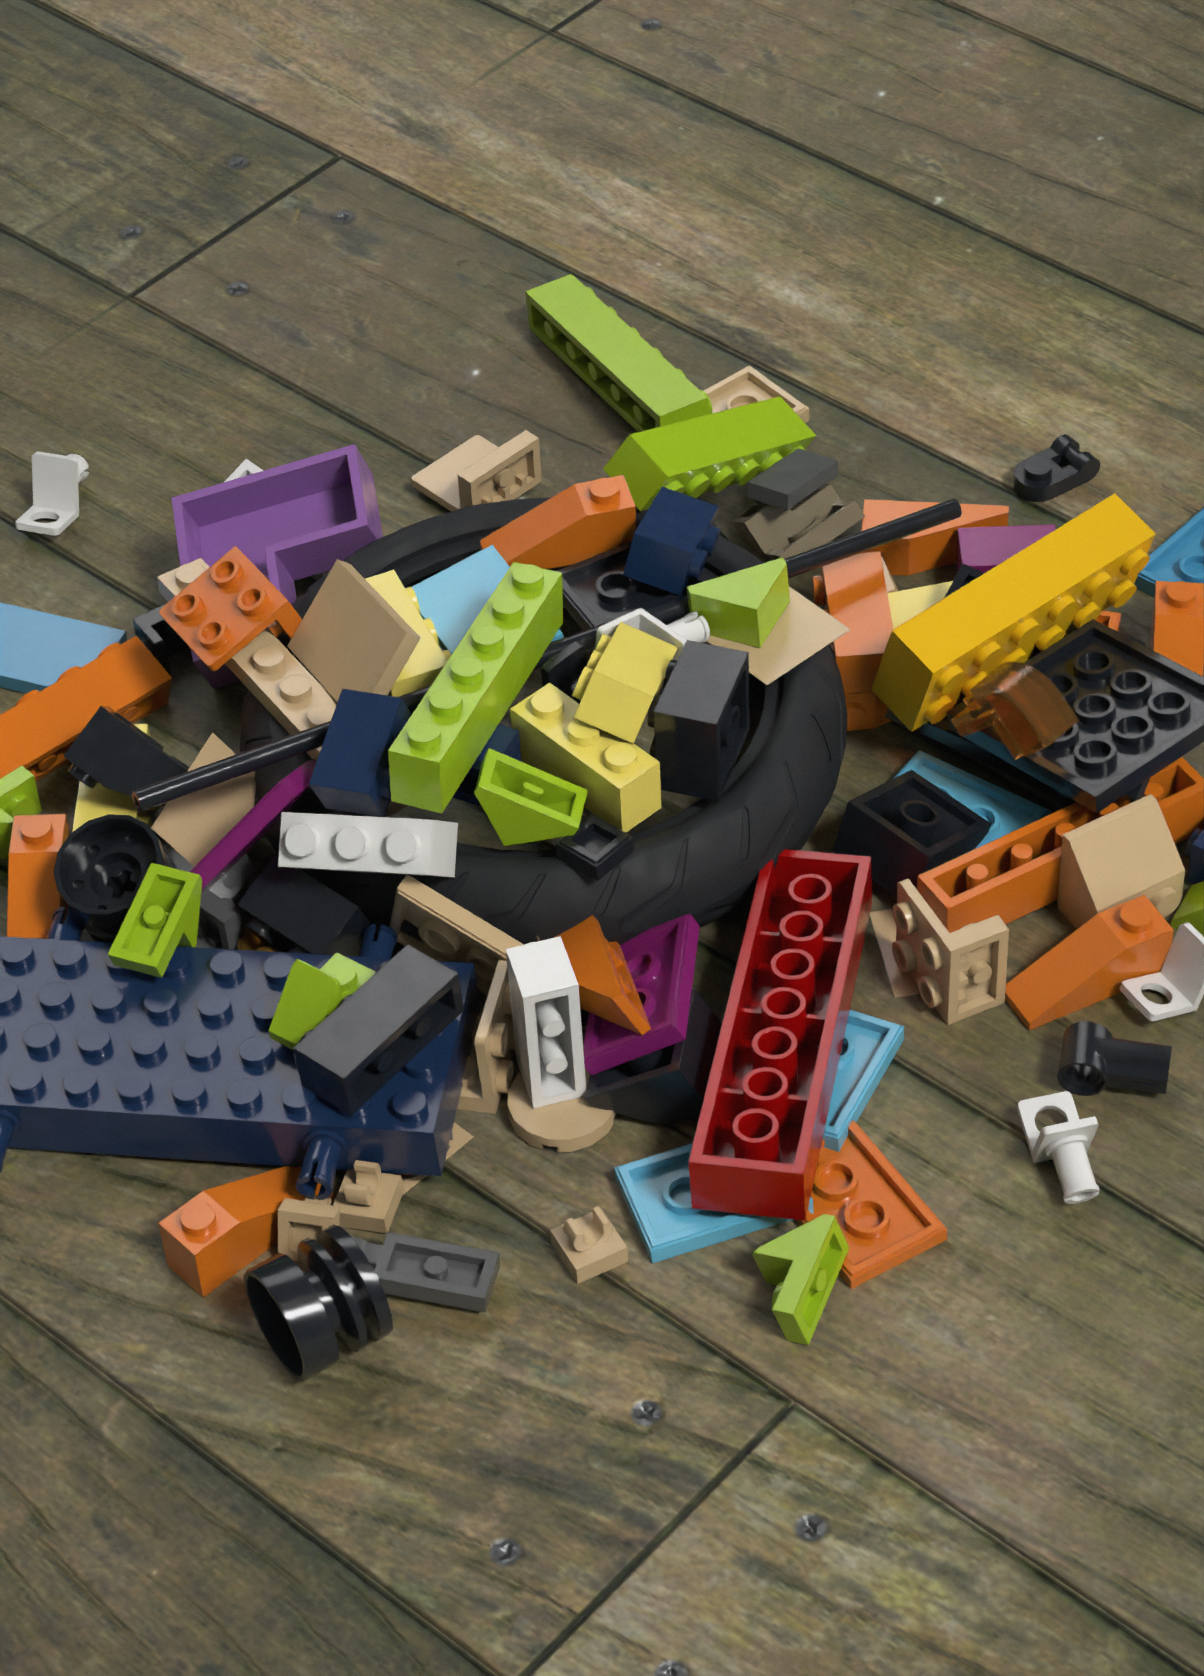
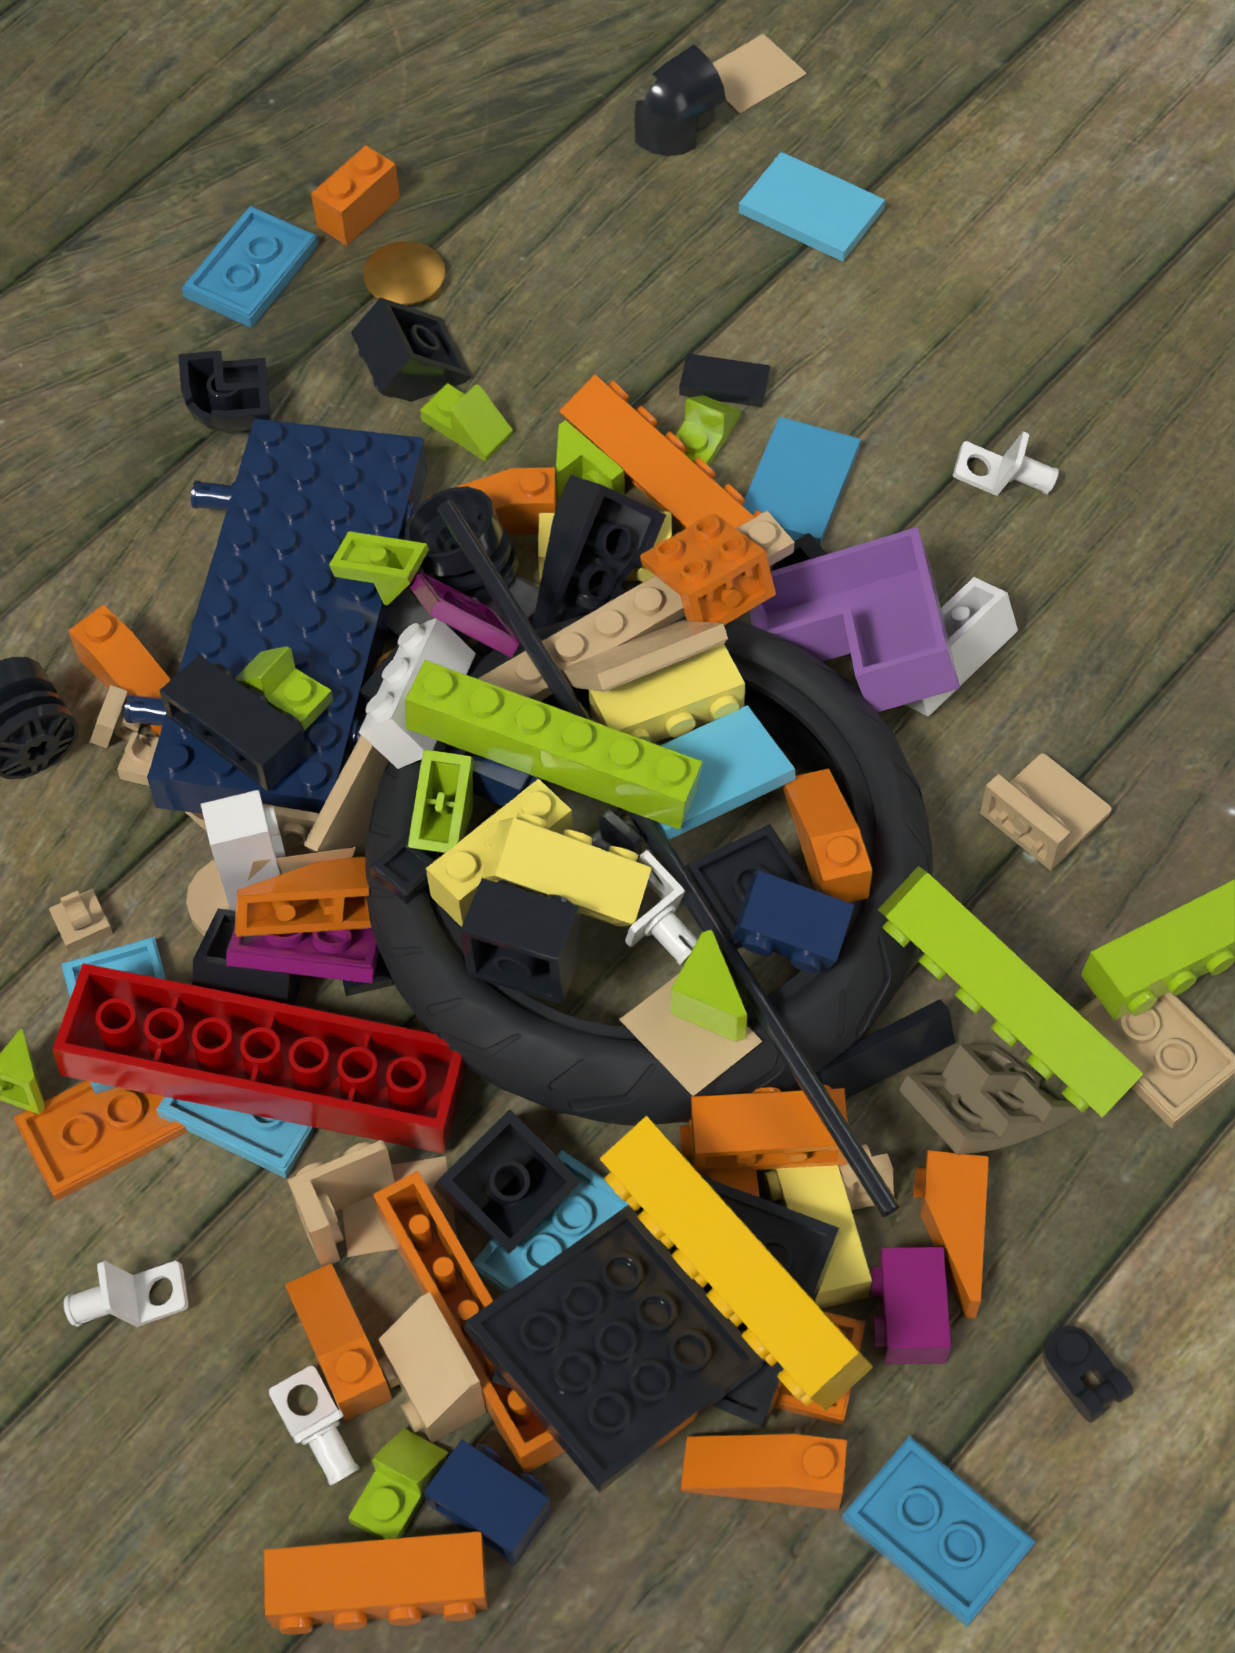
camera: 90 degrees right, 15 degrees up
tan sticker [151,732,256,867] -> none
dark blue brick [309,688,412,817] -> none
dark grey plate [353,1232,500,1312] -> none
dark grey tile [747,448,838,511] -> none
clear orange brick [951,661,1079,760] -> none
black piece [1057,1021,1172,1096] -> none

